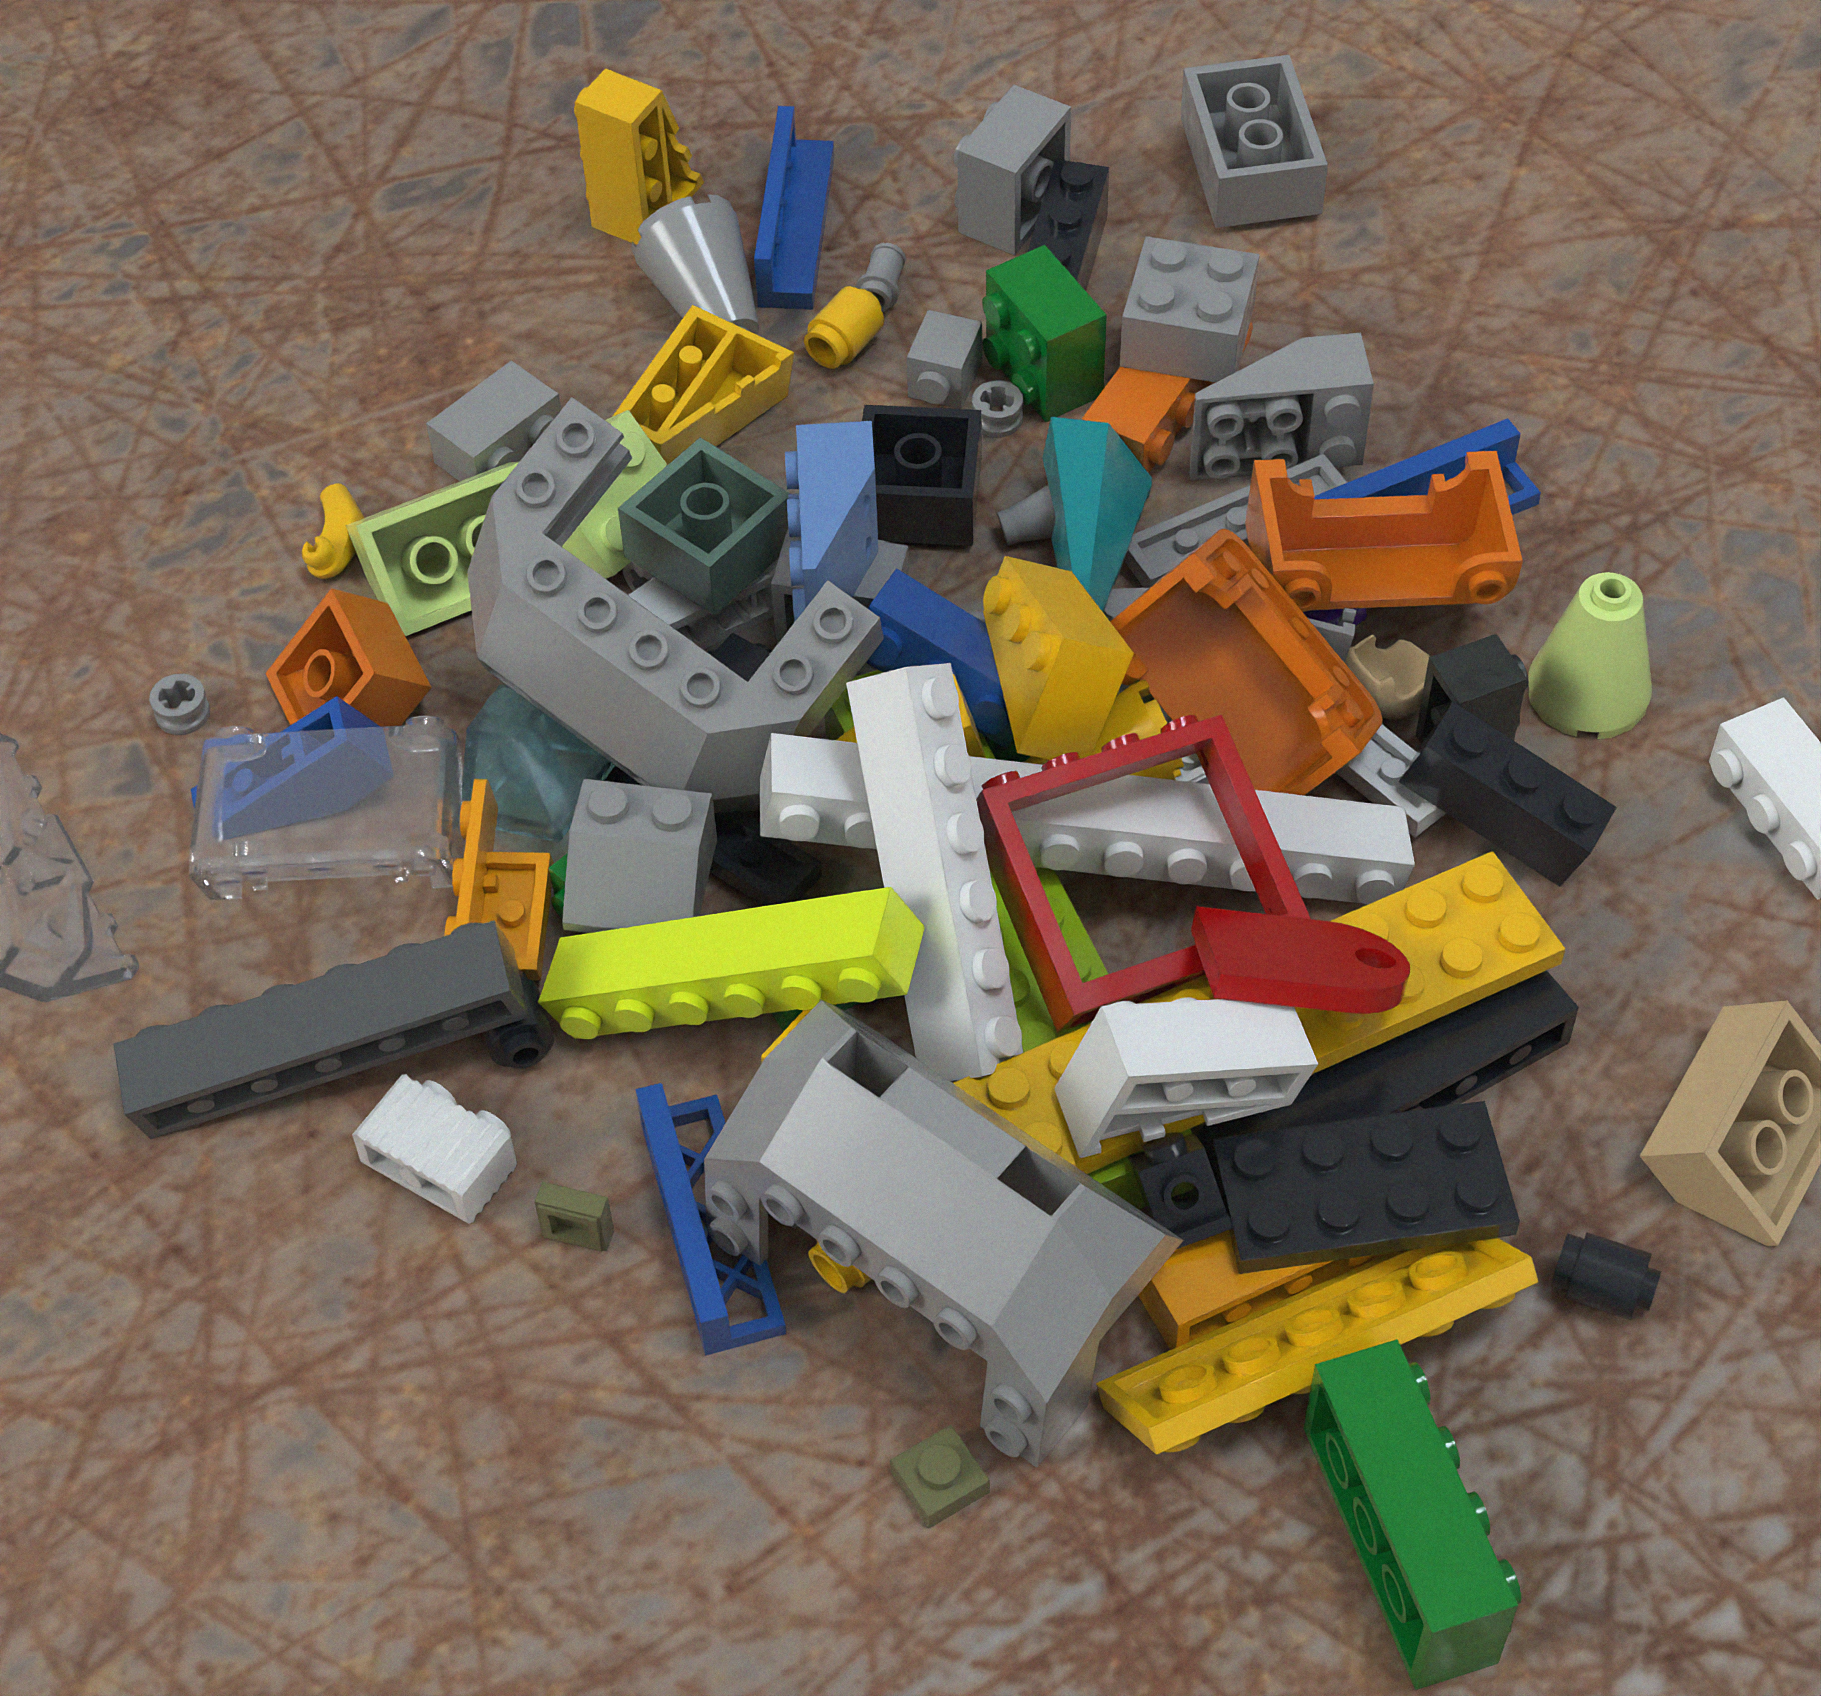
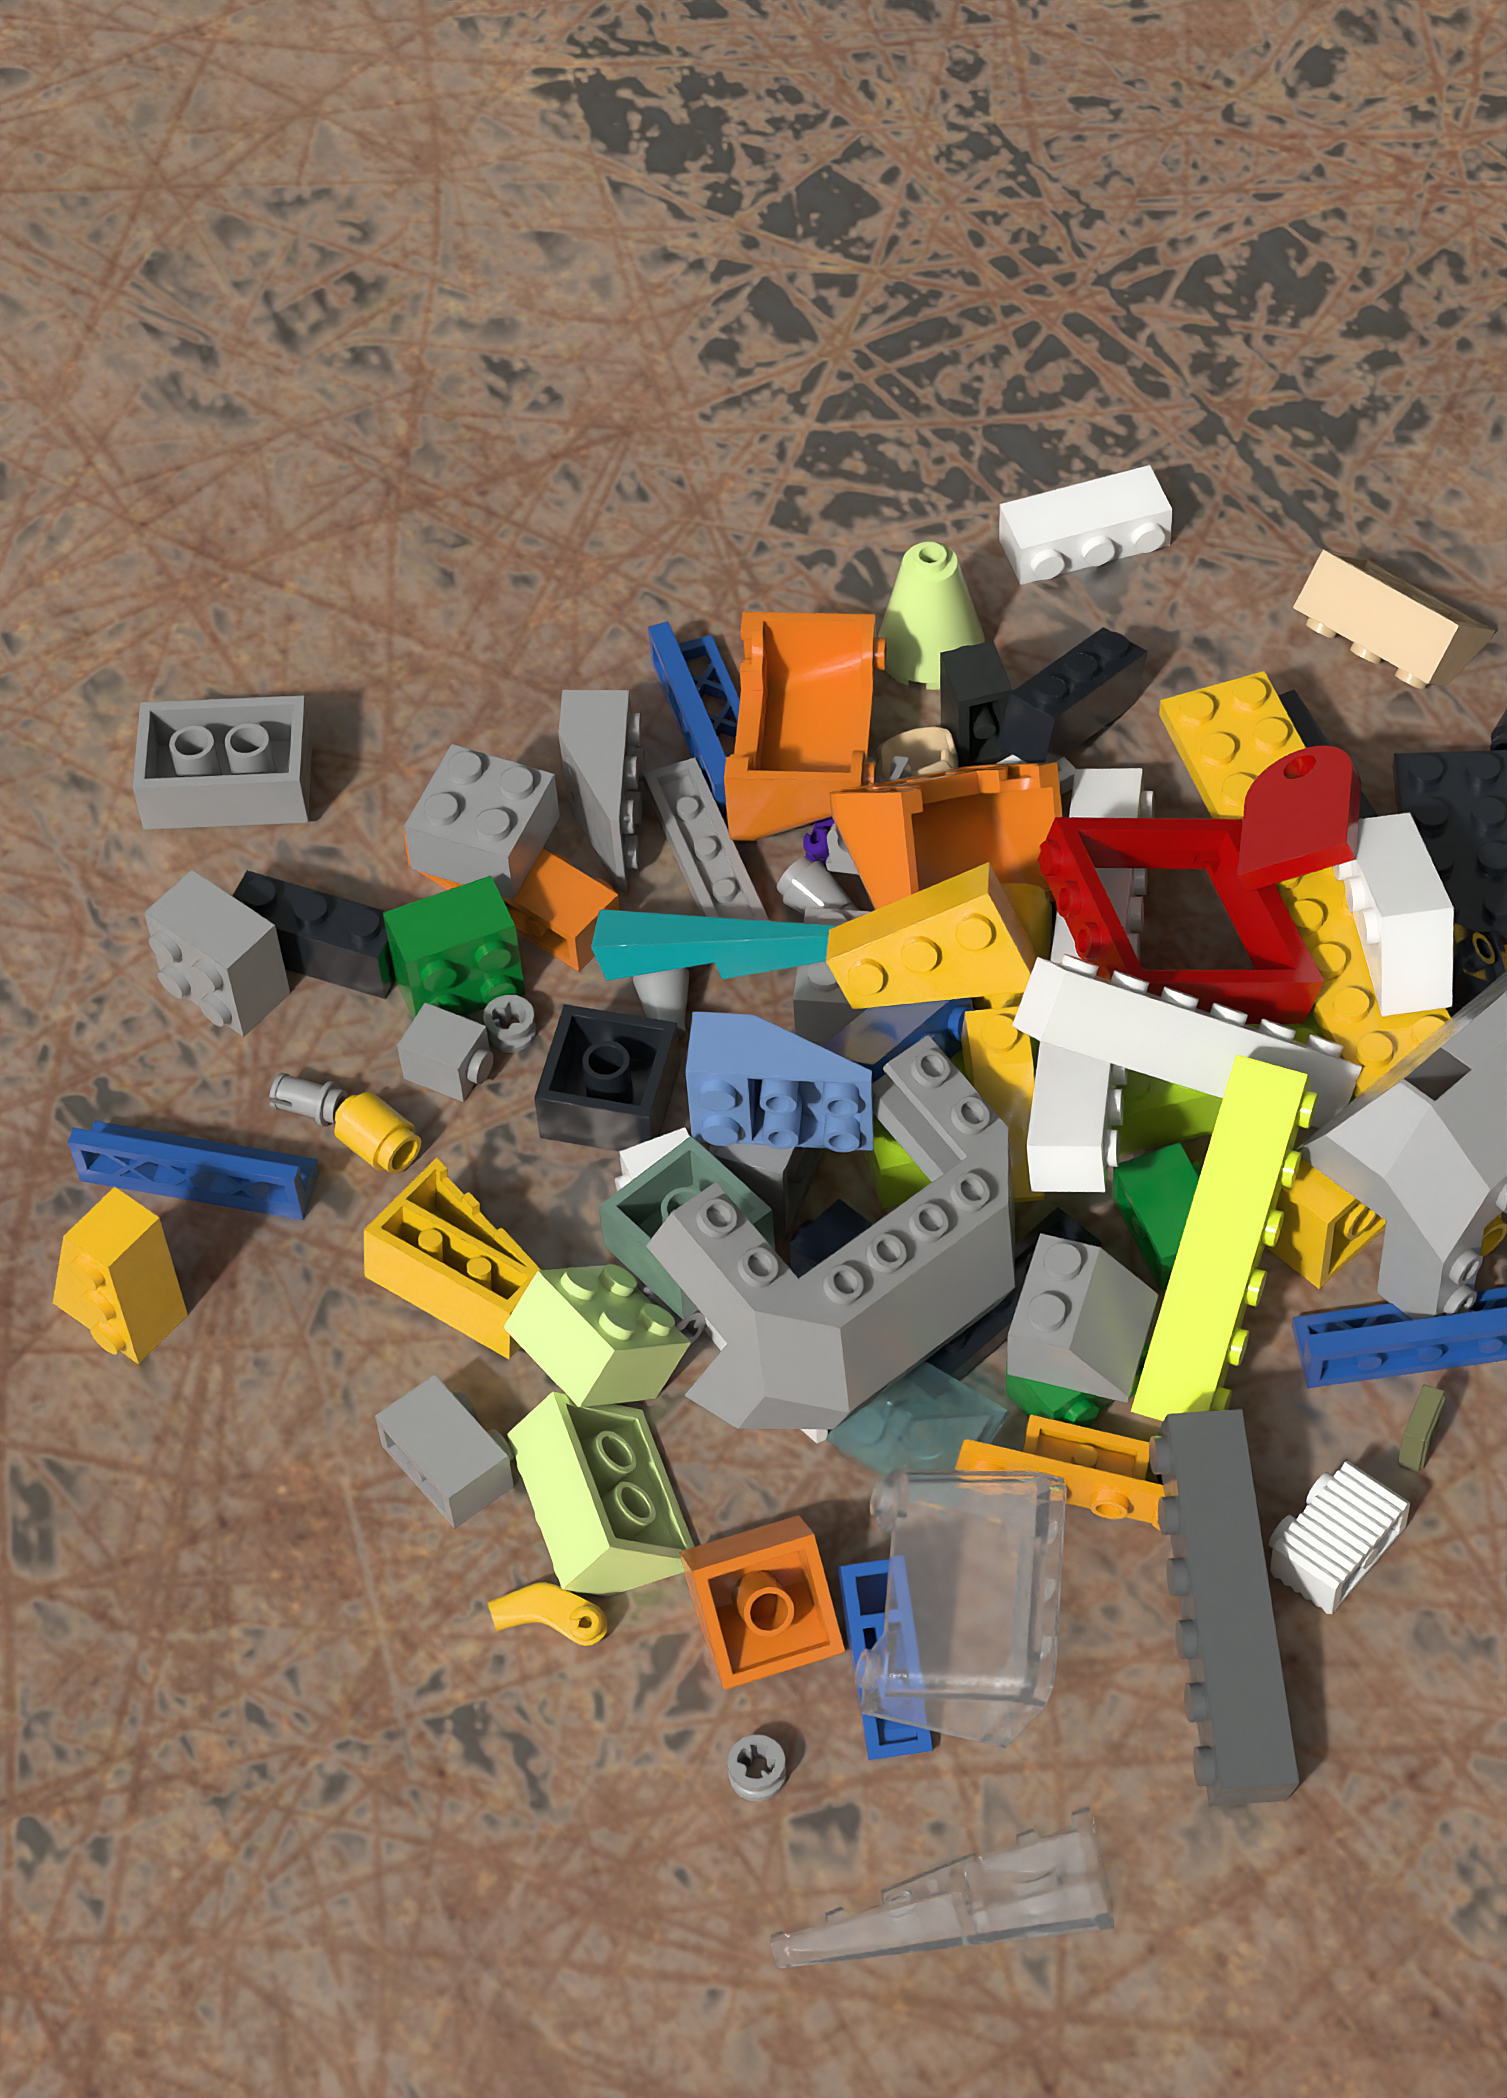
camera: 80 degrees left, 0 degrees up
light grey cone [631,194,759,335] -> none

